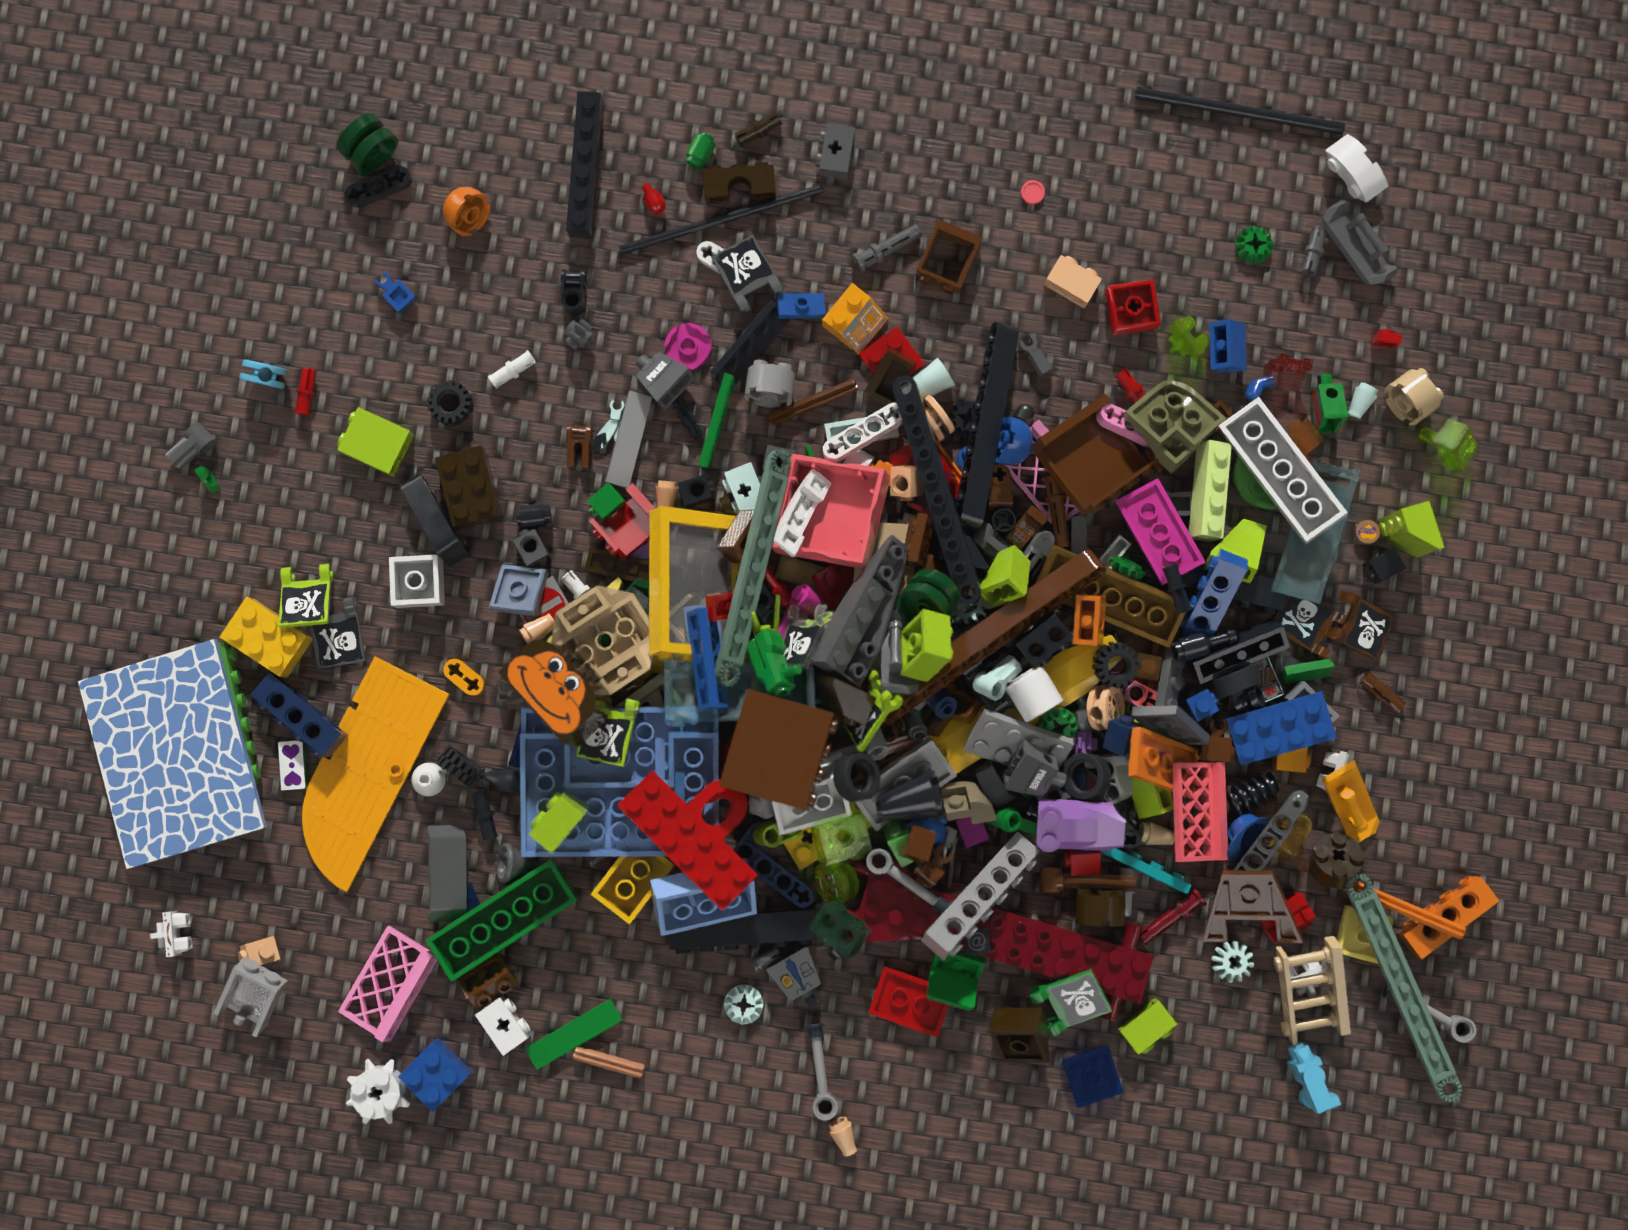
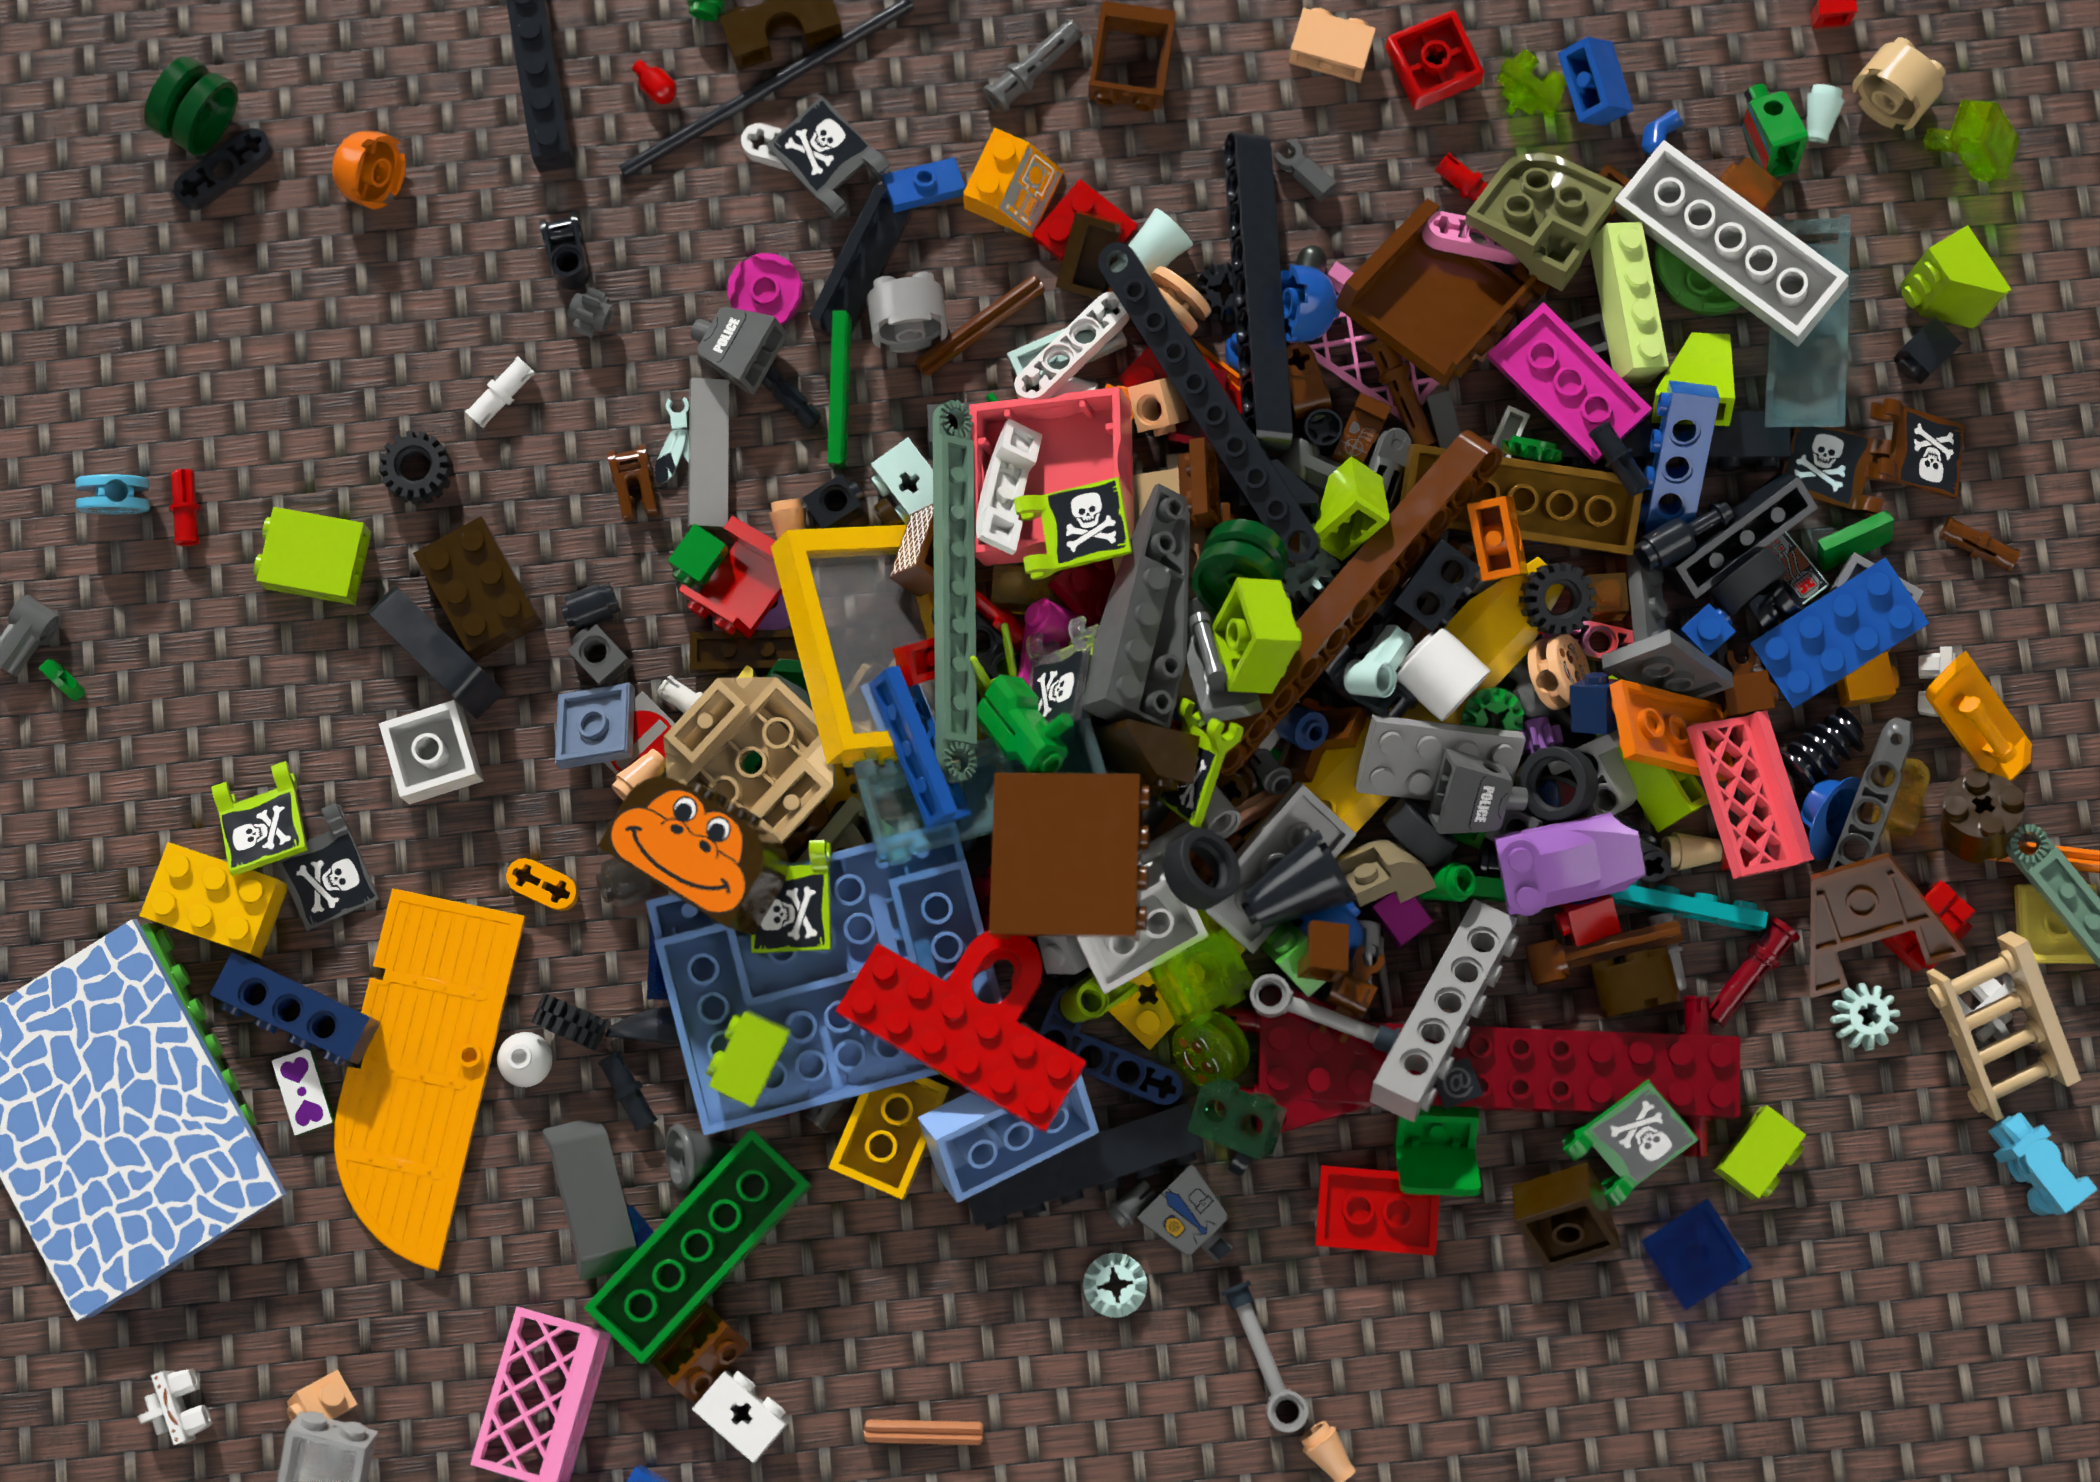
camera: 10 degrees left, 5 degrees down
blue plate [375,271,417,314] -> none
green tile [525,998,623,1070] -> none
clear red piece [1264,353,1314,377] -> none
medium nougat tile [1354,520,1380,545] -> none
none -> flag [1014,477,1133,580]

